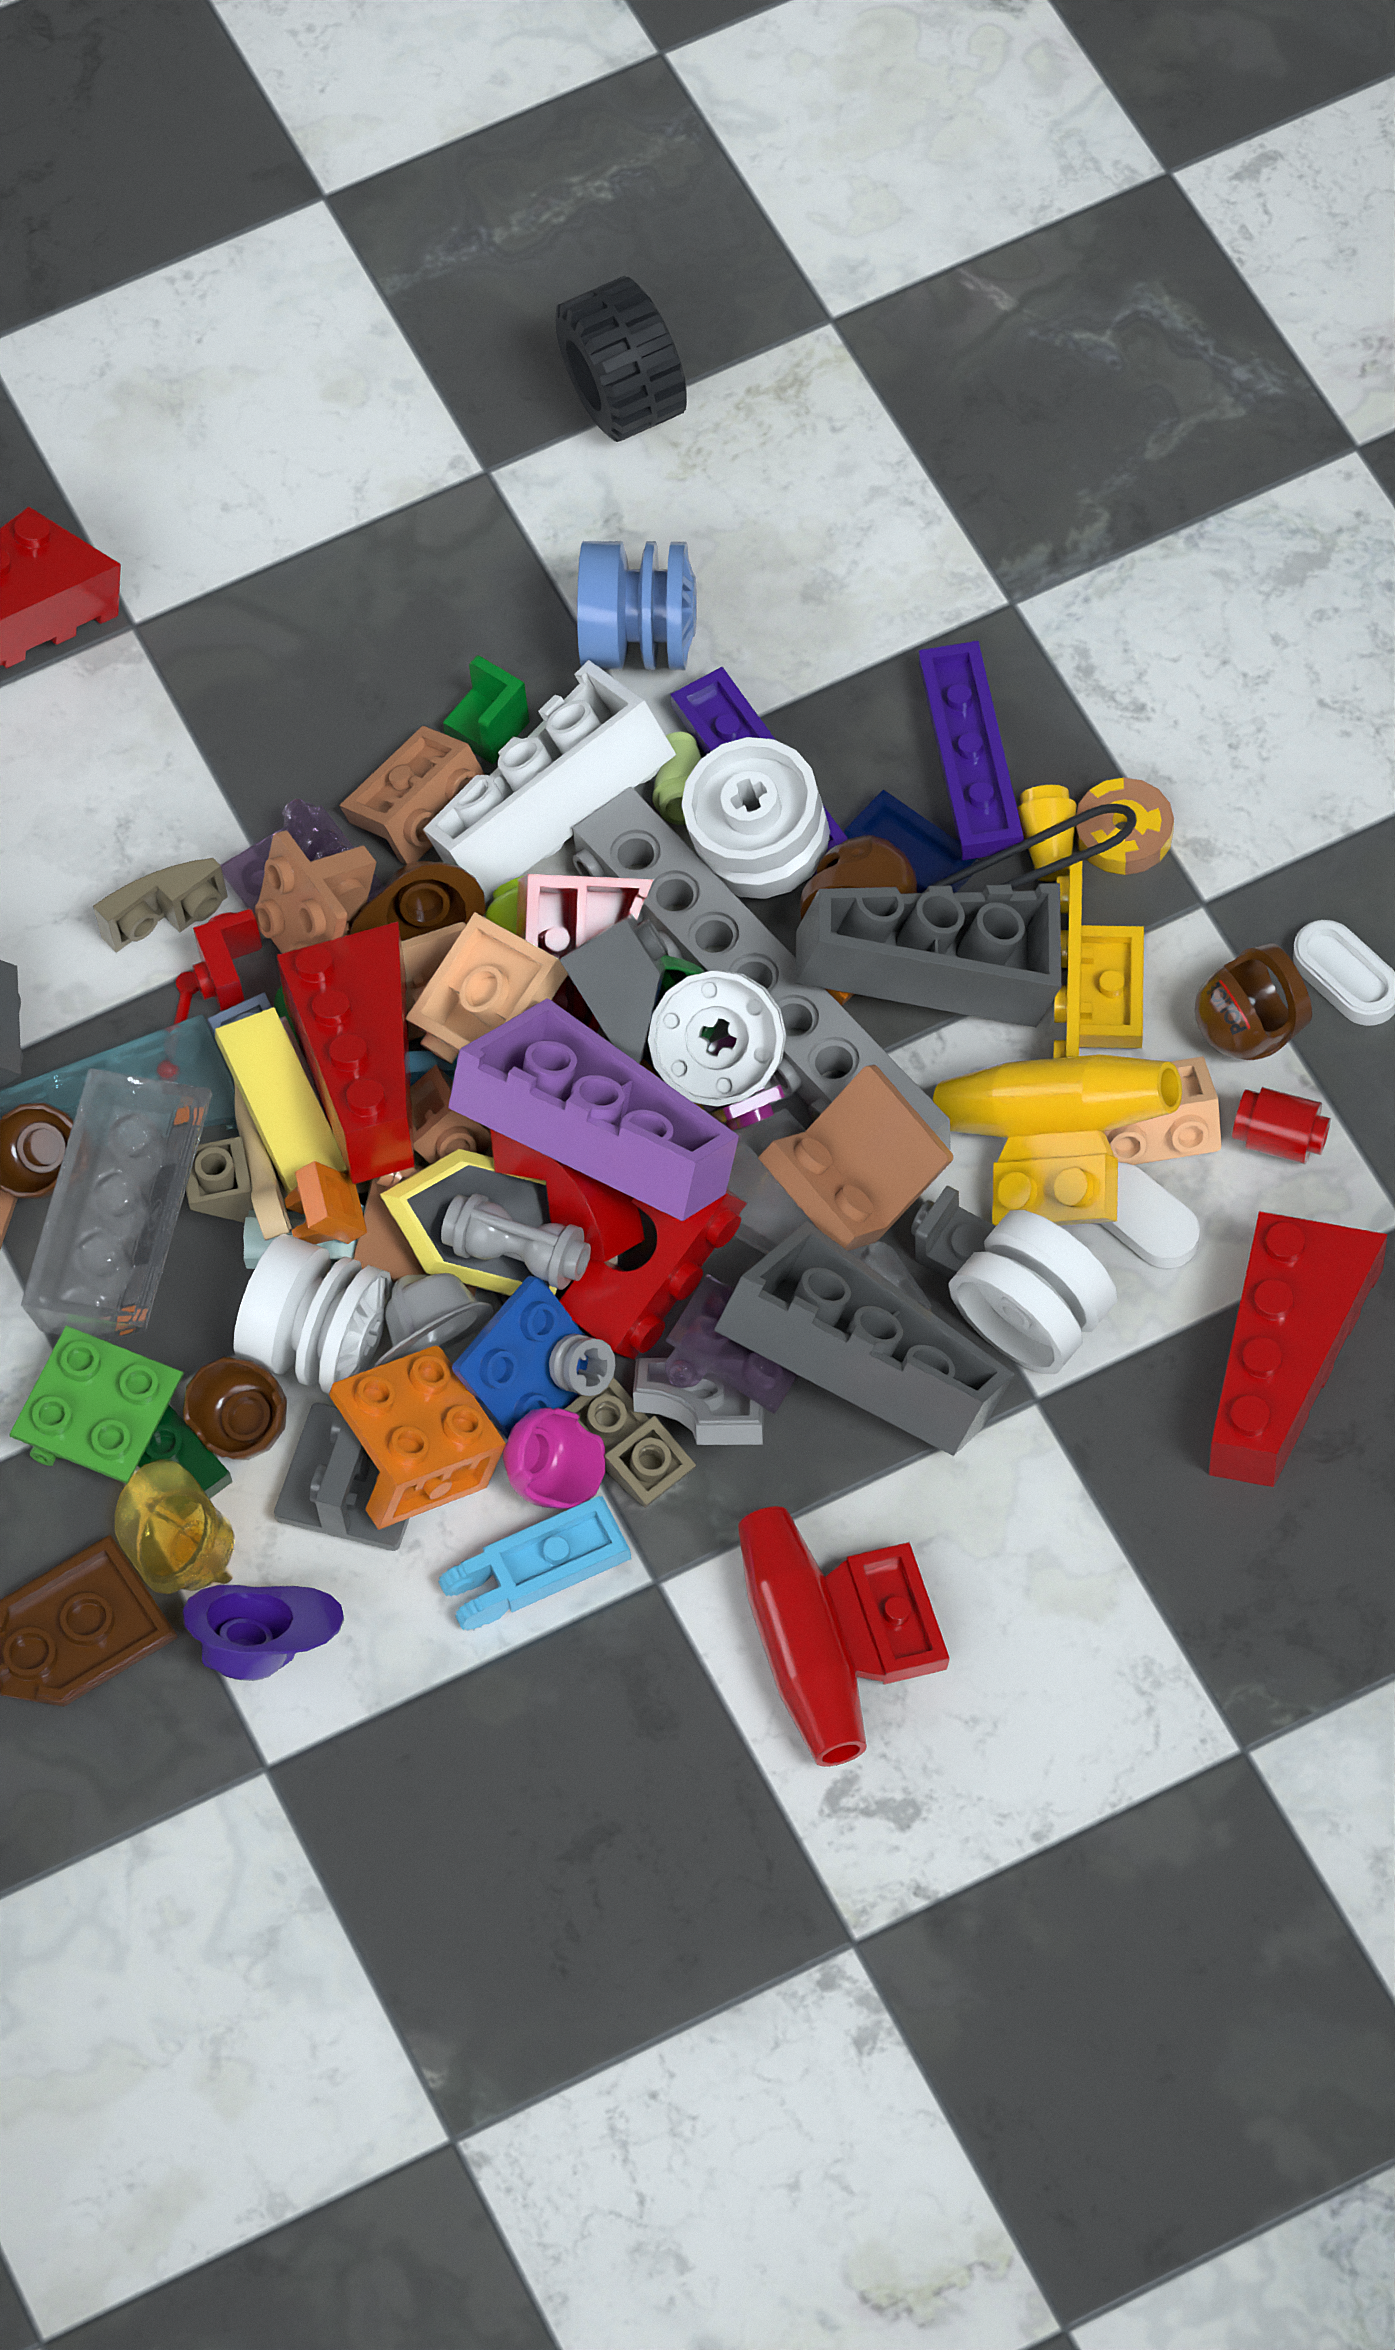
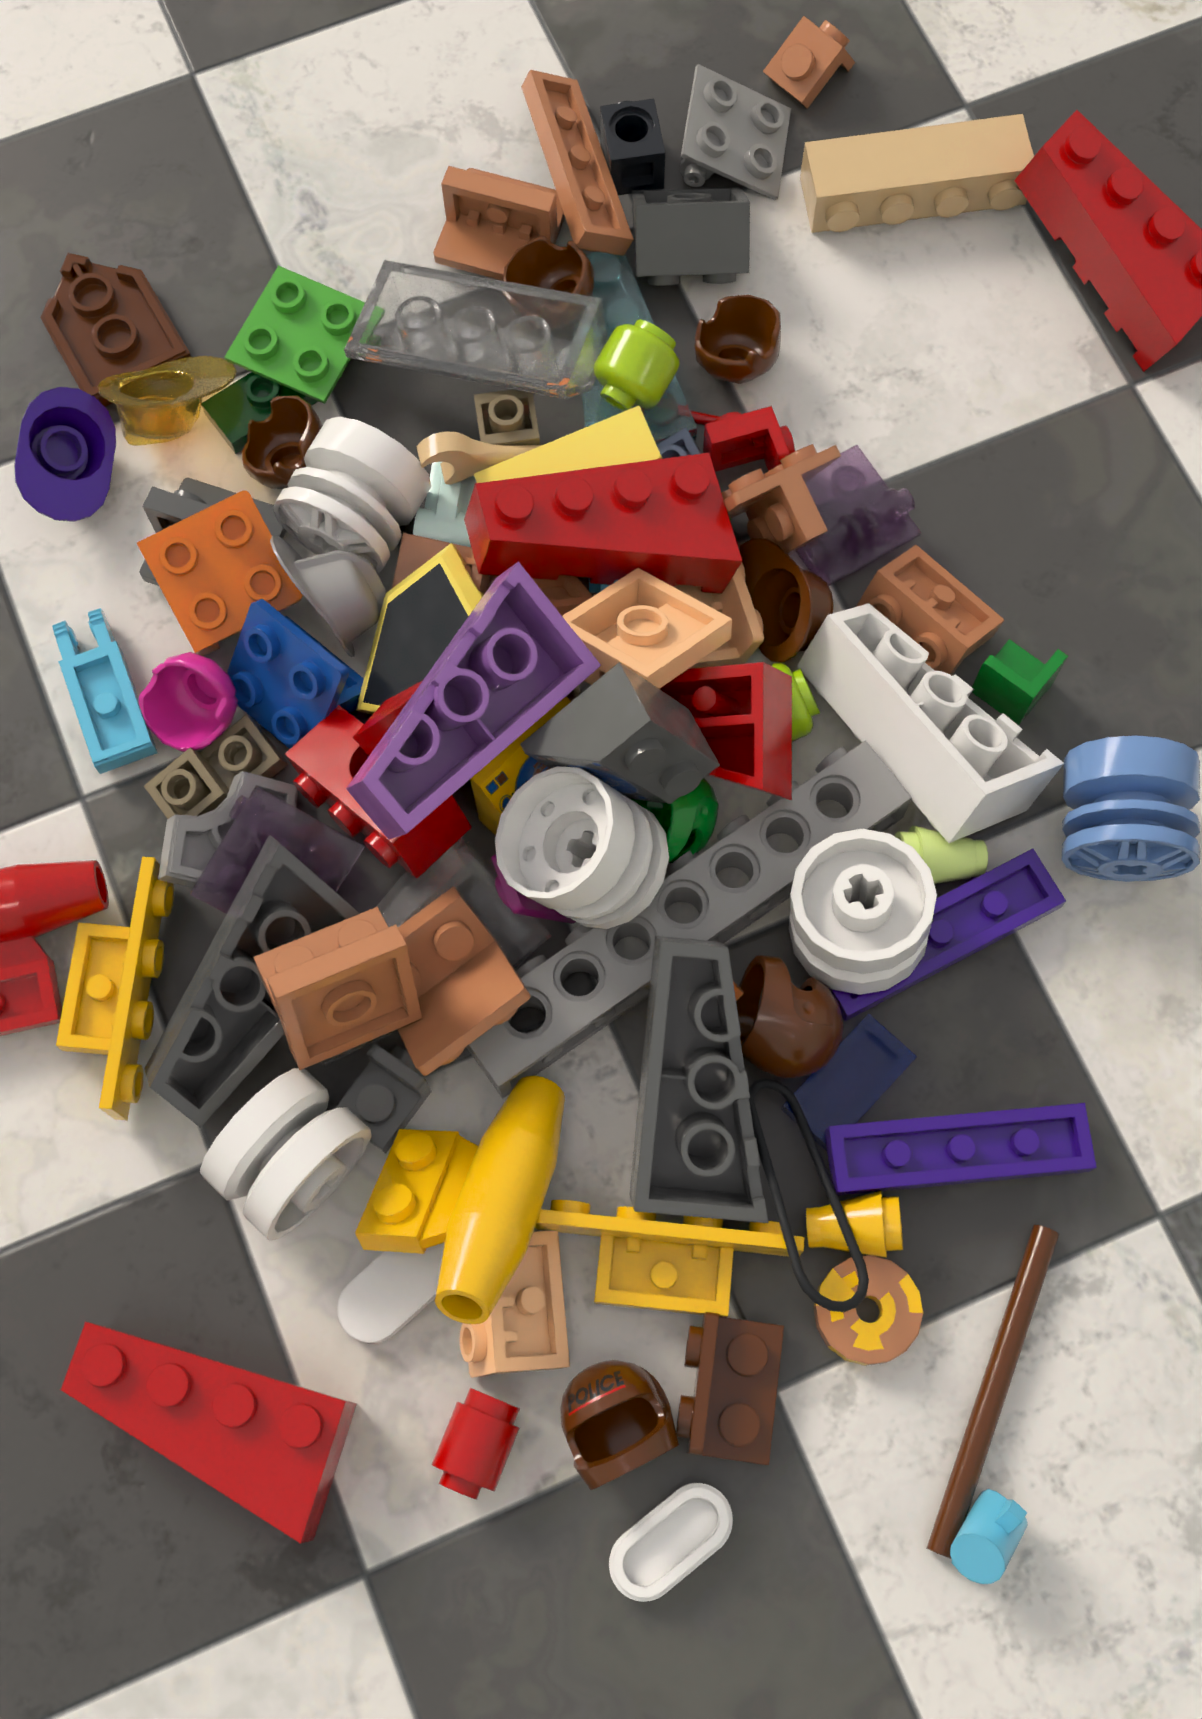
camera: 90 degrees right, 10 degrees up
dark tan slope [93,858,228,953] -> none
orange tile [285,1161,367,1244] -> none
light grey piece [441,1193,591,1290] -> none
light grey bush [549,1333,616,1396] -> none
none -> yellow bracket [56,857,174,1121]
none -> nougat bracket [254,907,422,1070]
none -> lime head [593,319,680,412]
none -> reddish brown bracket [676,1312,784,1465]
none -> reddish brown hair [694,295,781,384]
none -> reddish brown piece [926,1225,1059,1559]
none -> medium azure piece [950,1489,1028,1584]

